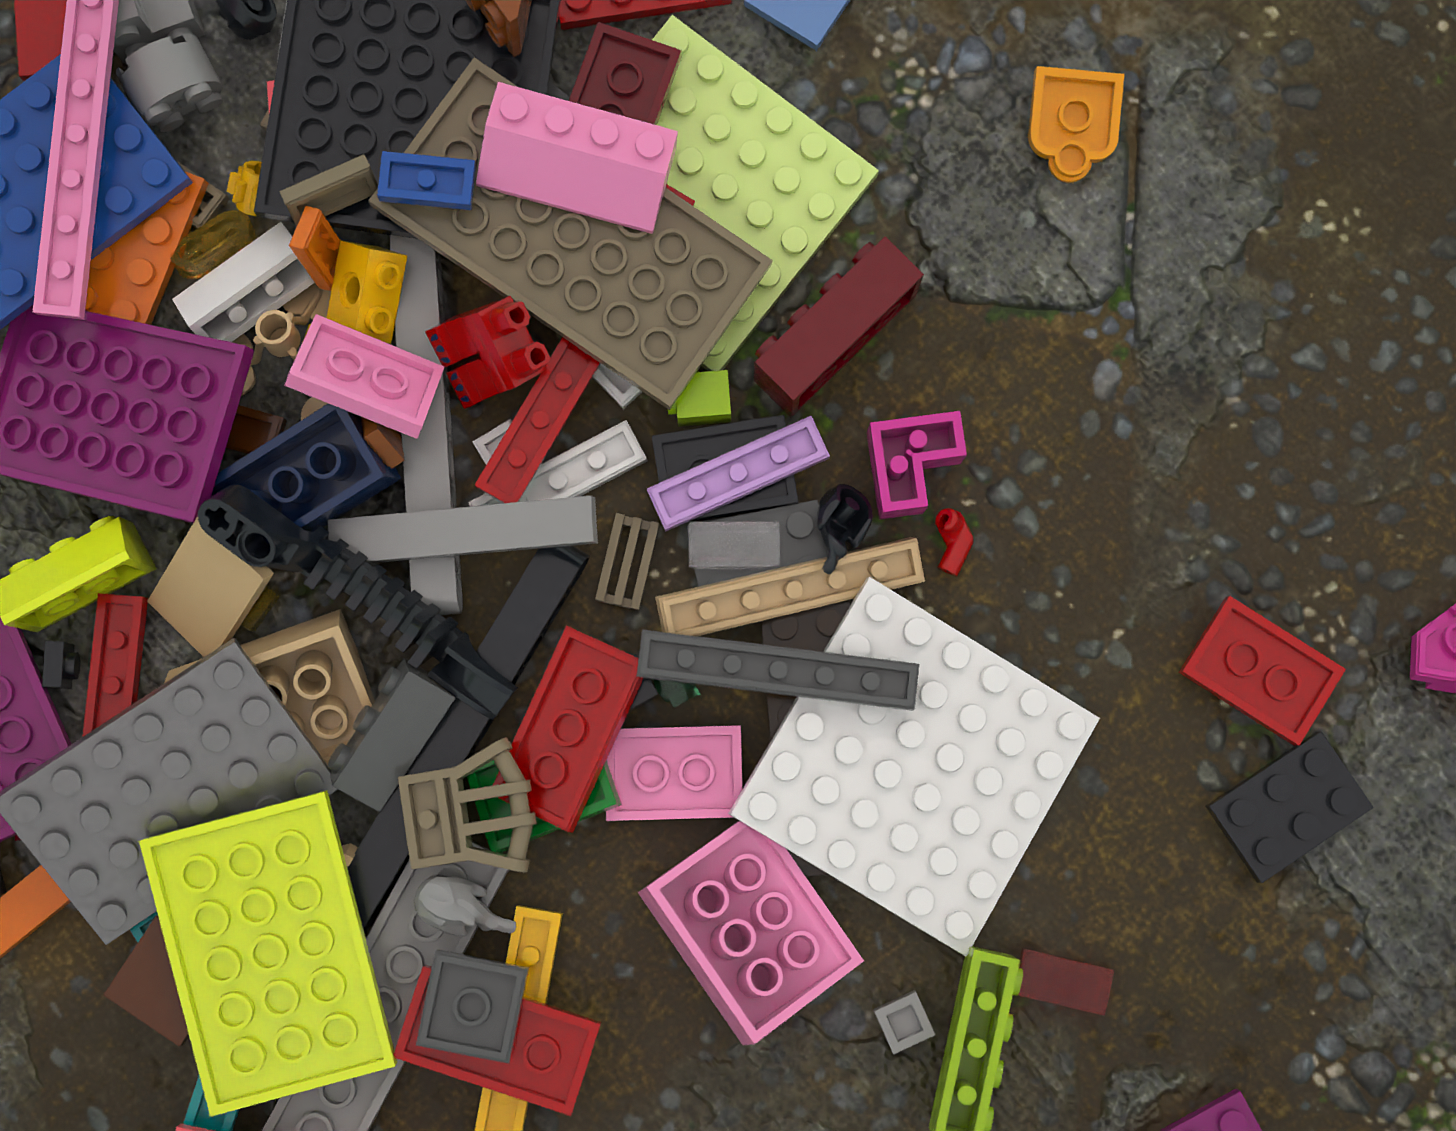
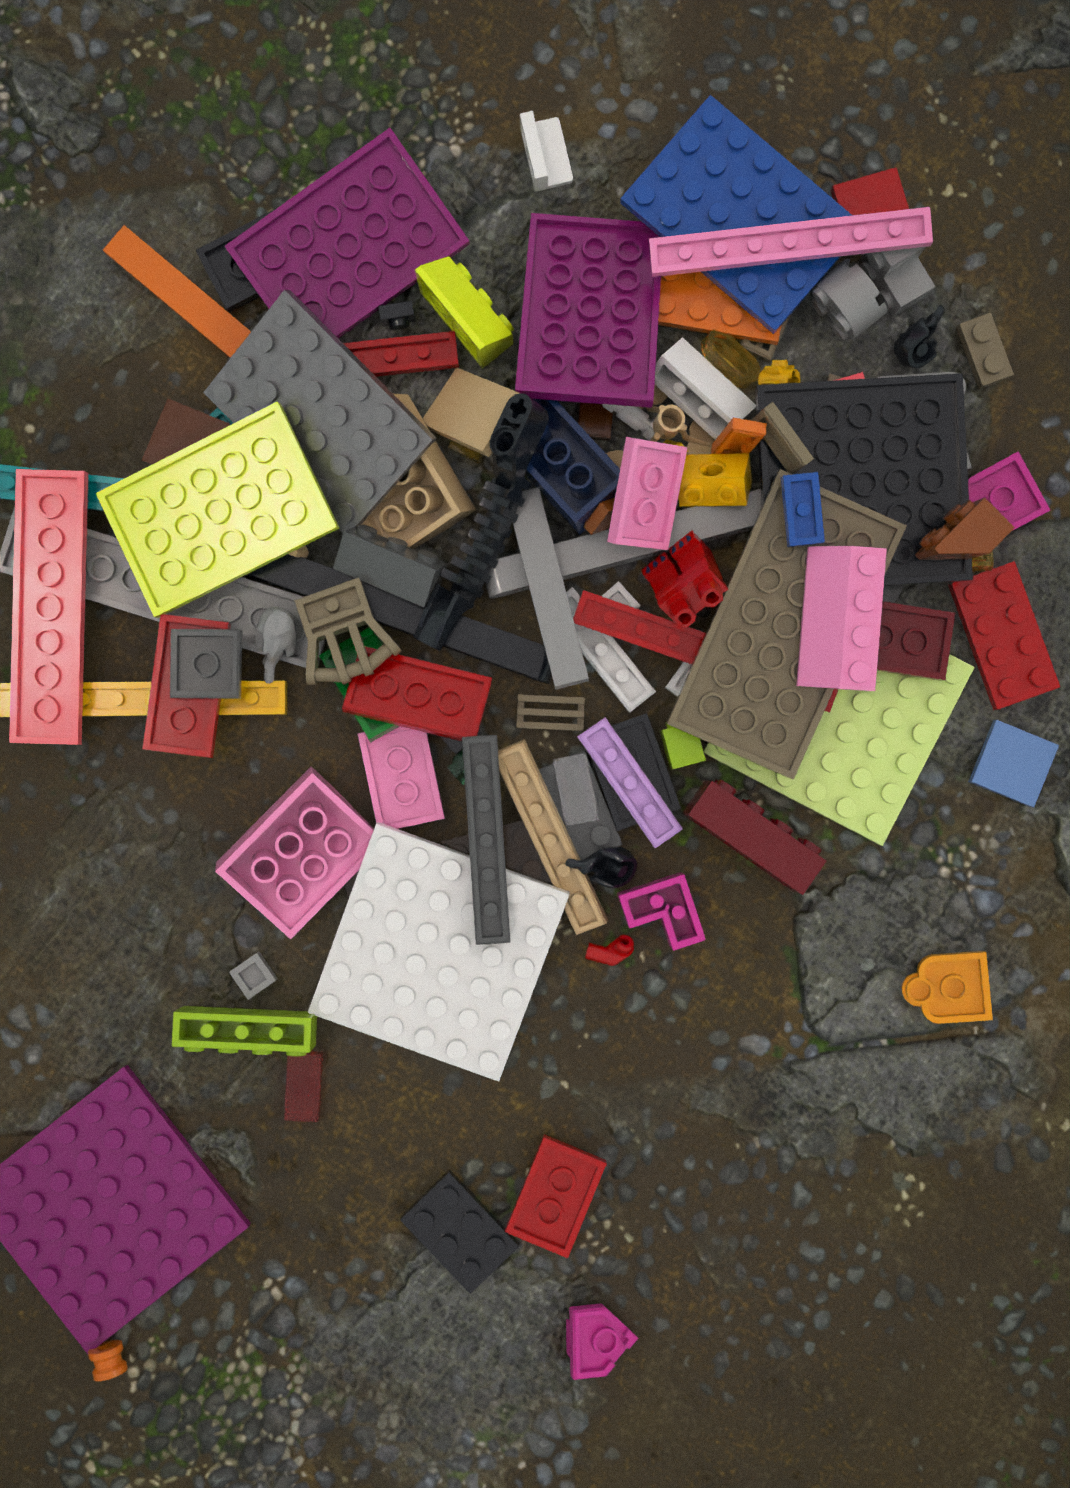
camera: 80 degrees right, 5 degrees up
none -> white axle [602,404,655,441]

